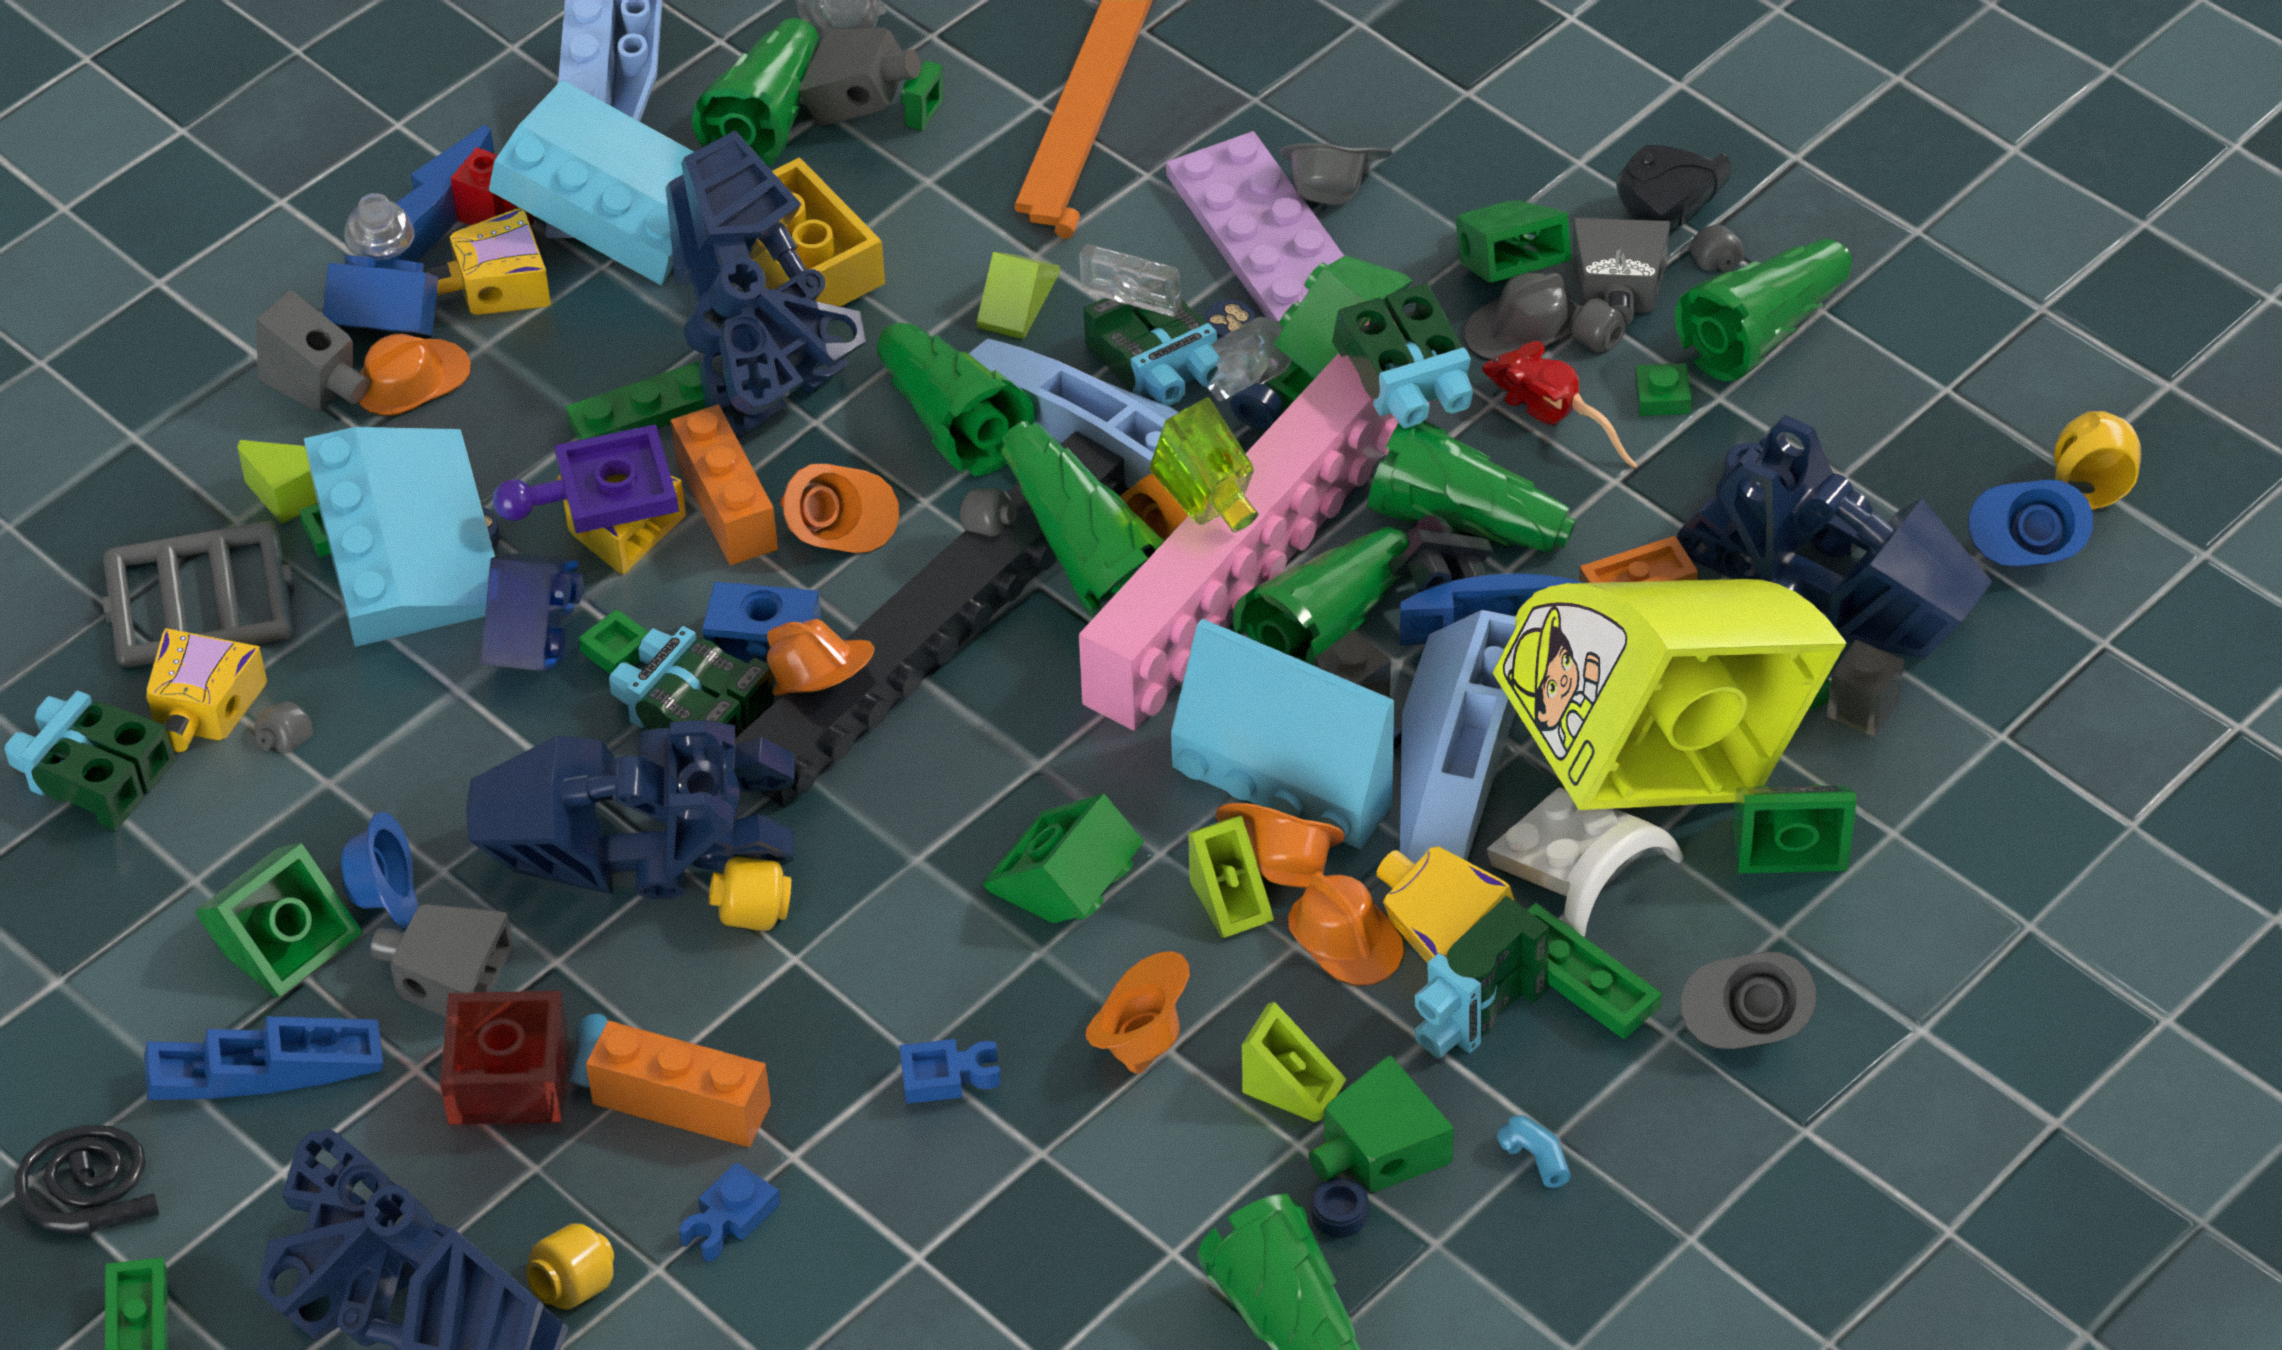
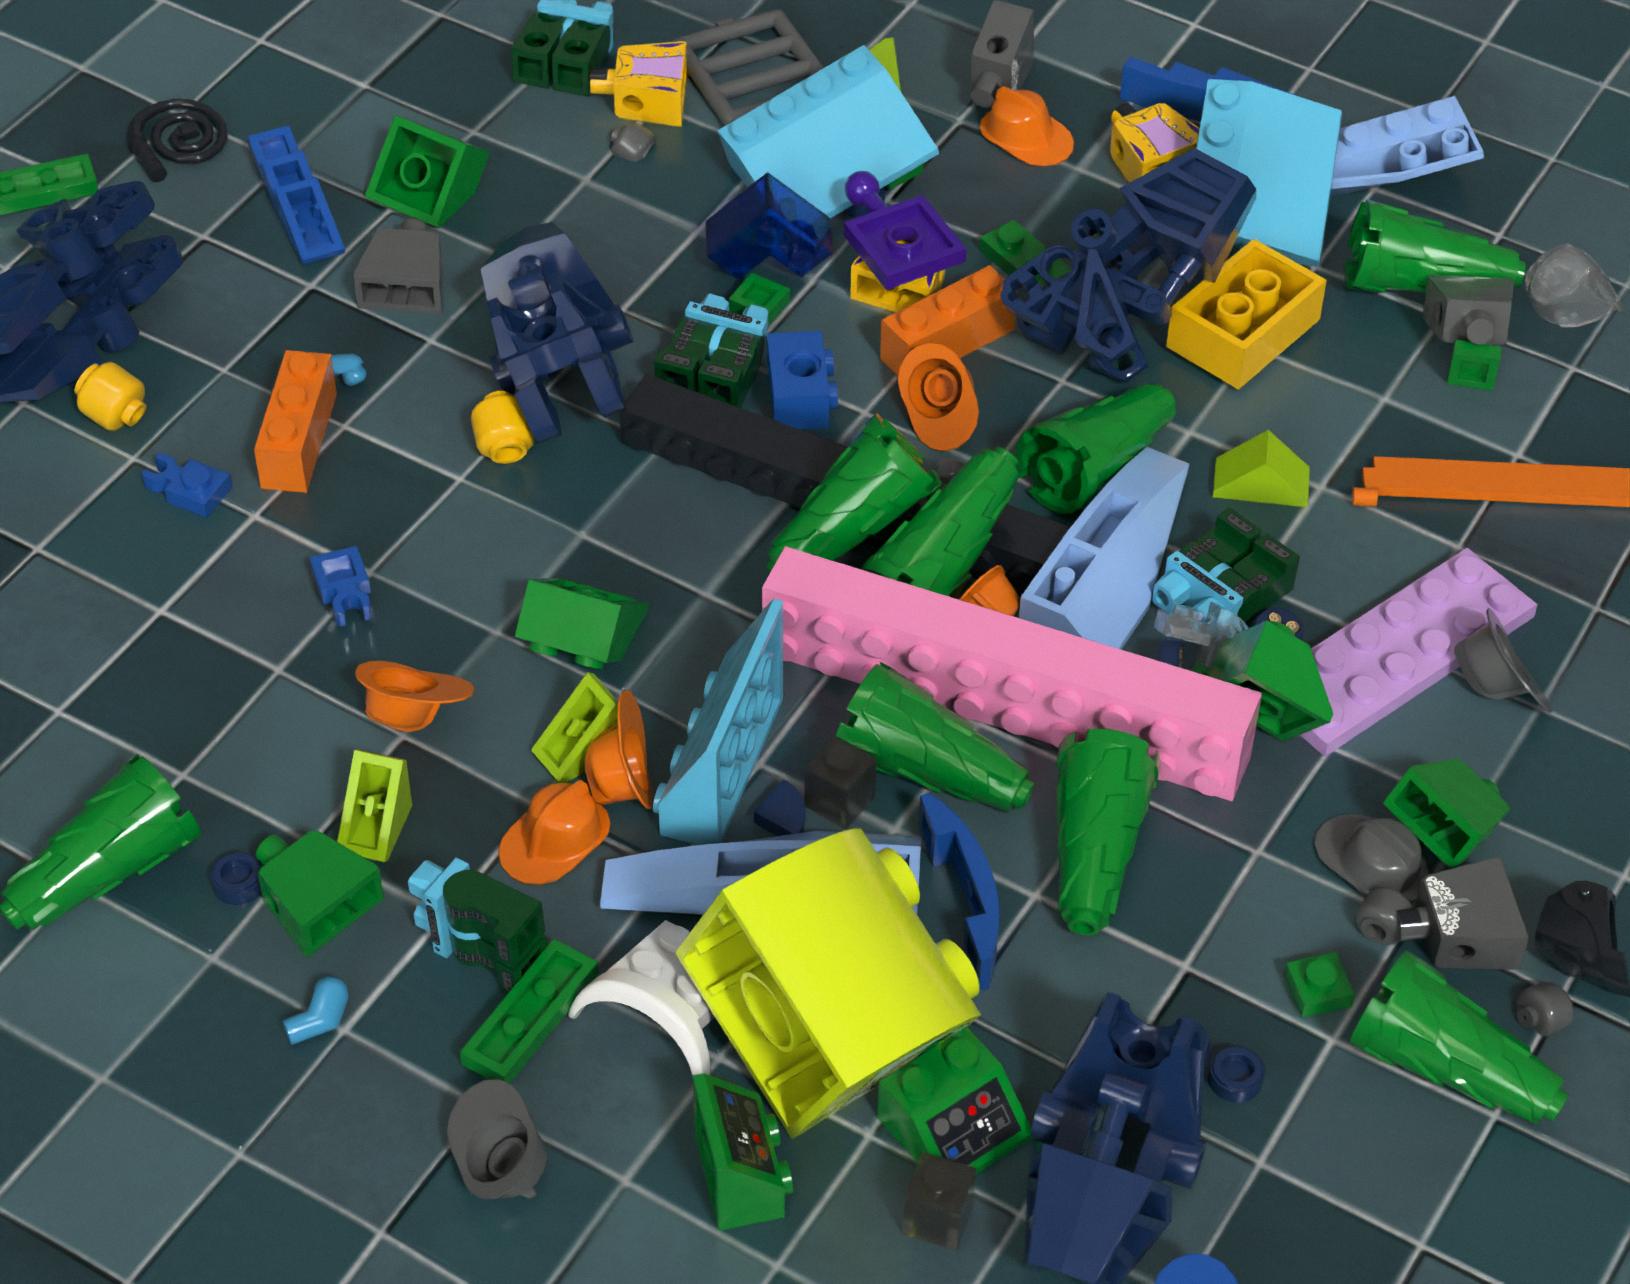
camera: 75 degrees right, 0 degrees up
blue brick [323,255,439,336] -> none
blue piece [341,812,418,931] -> none
clear brick [344,193,414,261] -> none
clear red brick [440,991,569,1125] -> none
orange piece [766,619,875,696] -> none
clear plate [1079,243,1181,317] -> none
clear neon green torso [1149,397,1259,533] -> none
hips [1332,283,1473,428] -> none
yellow torso [1376,846,1514,963] -> none
black hips [1388,515,1493,592] -> none
red animal [1482,341,1637,469] -> none
orange plate [1579,536,1698,583] -> none
none -> green cone [766,413,943,572]

